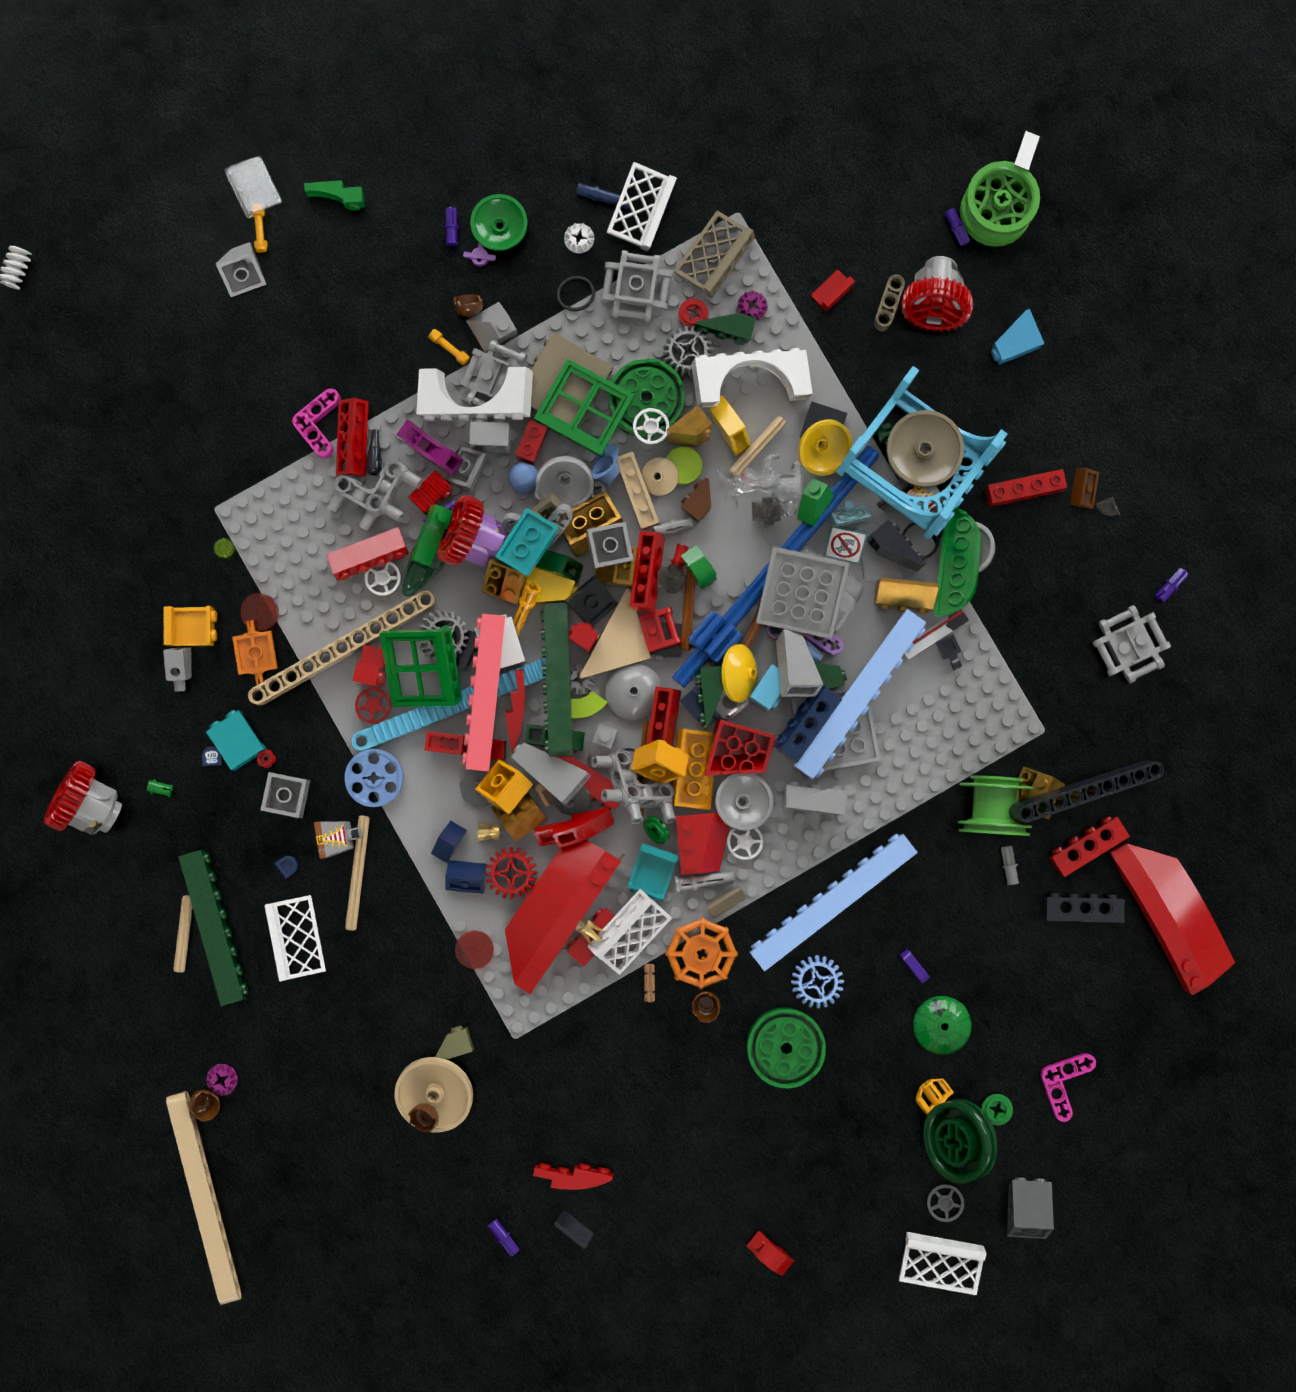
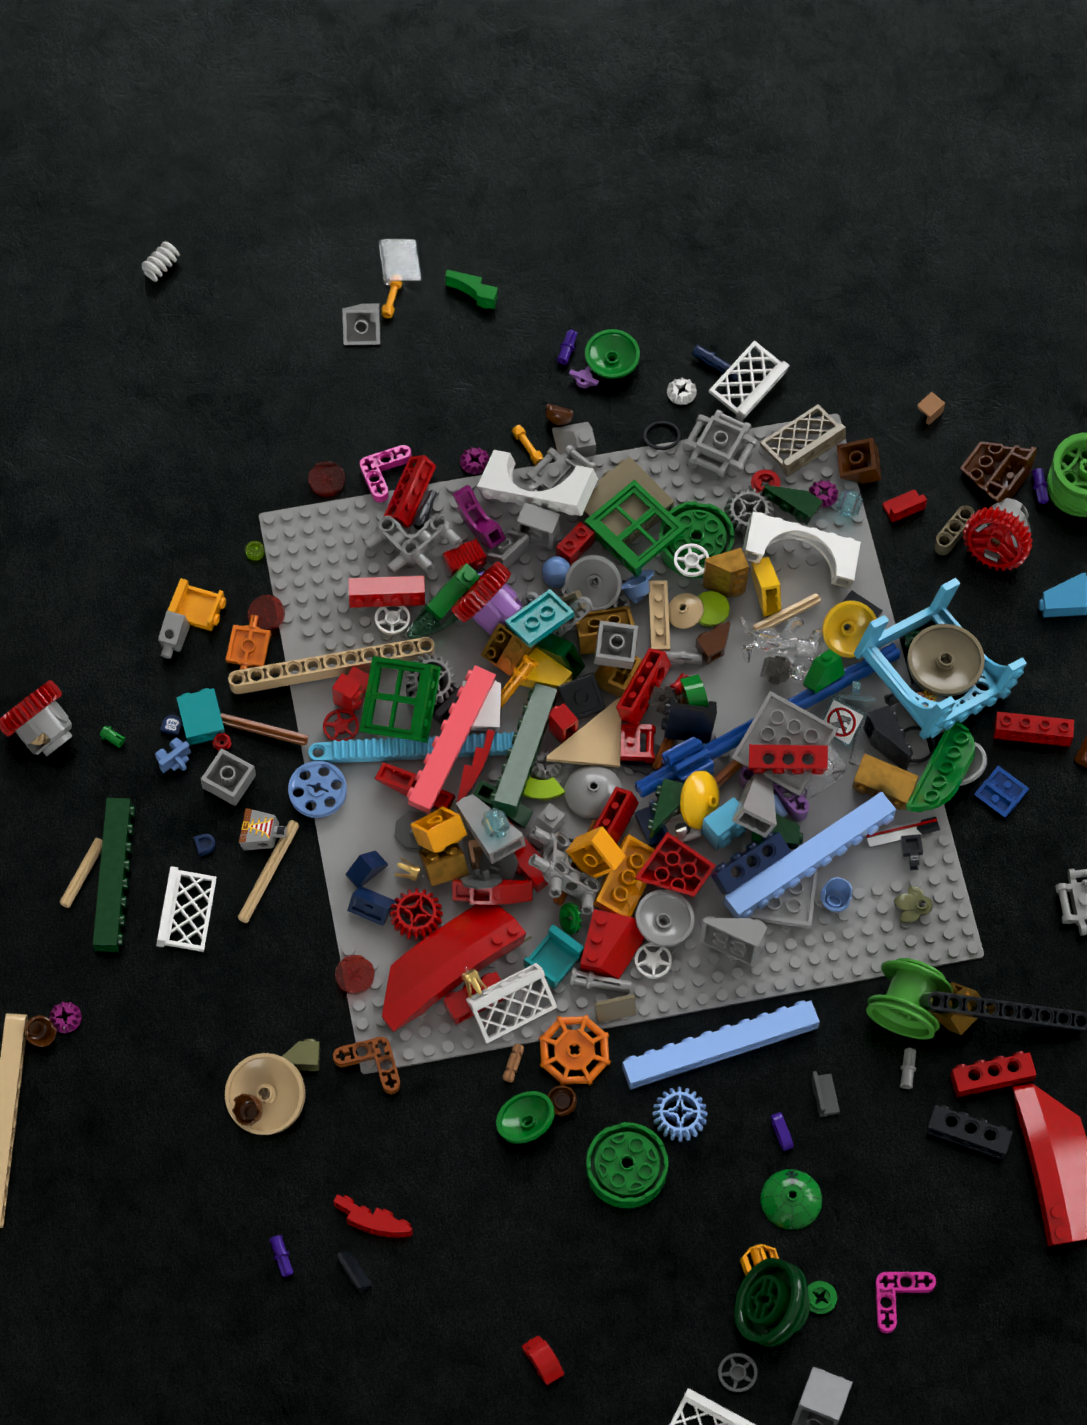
camera: 20 degrees right, 20 degrees down
none -> medium blue hips [155,738,191,773]
none -> dark orange axle [220,713,309,746]
none -> clear red tile [308,461,345,497]
none -> dark orange beam [333,1037,400,1094]
none -> magenta gear [460,447,489,475]
none -> dark grey piece [461,868,502,889]
none -> clear light blue head [481,808,510,839]
none -> green dish [496,1091,555,1143]
none -> black panel [661,696,717,744]
none -> red brick [749,744,828,775]
none -> dark grey panel [811,1071,840,1117]
none -> medium blue hair [820,877,852,912]
none -> clear light blue head [836,489,863,518]
none -> reddish brown slope [837,437,881,484]
none -> olive plate [894,886,933,923]
none -> medium nougat panel [917,392,945,425]
none -> reddish brown wedge [960,442,1037,503]
none -> blue slope [974,766,1029,818]

